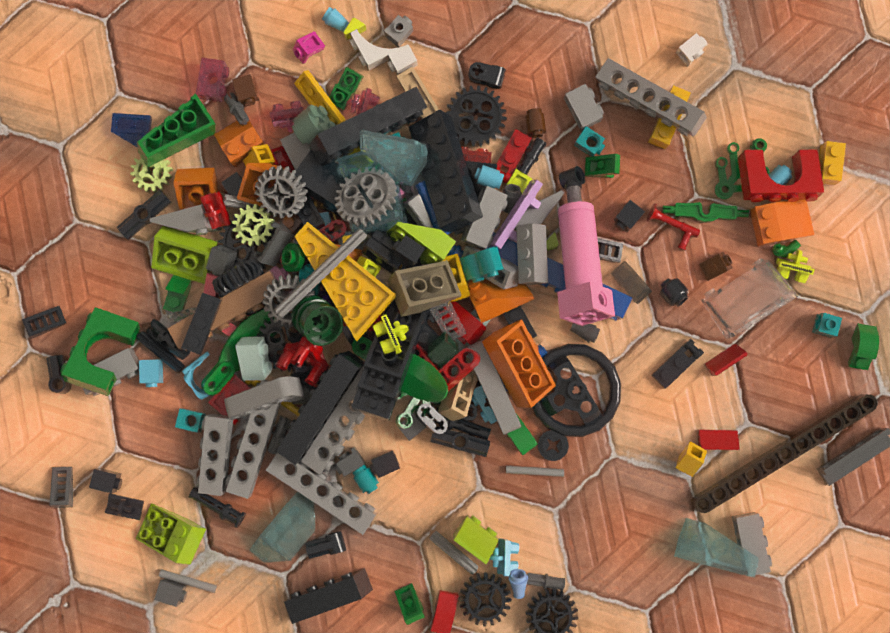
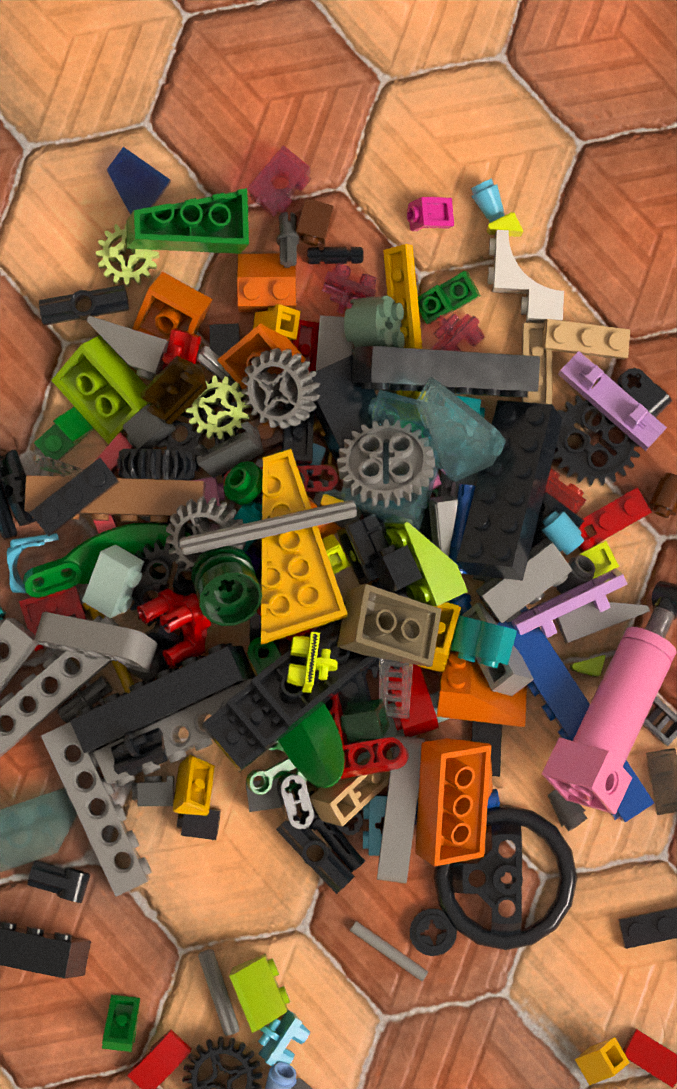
camera: 25 degrees right, 0 degrees up
teal brick [352,464,379,494] -> none
light grey brick [384,15,413,48] -> none
green slope [506,414,538,455] -> none
light grey brick [516,223,548,285] -> none
black pin [517,137,546,175] -> none
none -> black hips [111,727,168,776]
none -> dark brown hinge [140,356,207,425]
none -> yellow slope [173,755,215,816]
none -> black axle [307,247,364,264]
none -> tan plate [542,319,630,360]
none -> lavender hinge [558,351,667,451]

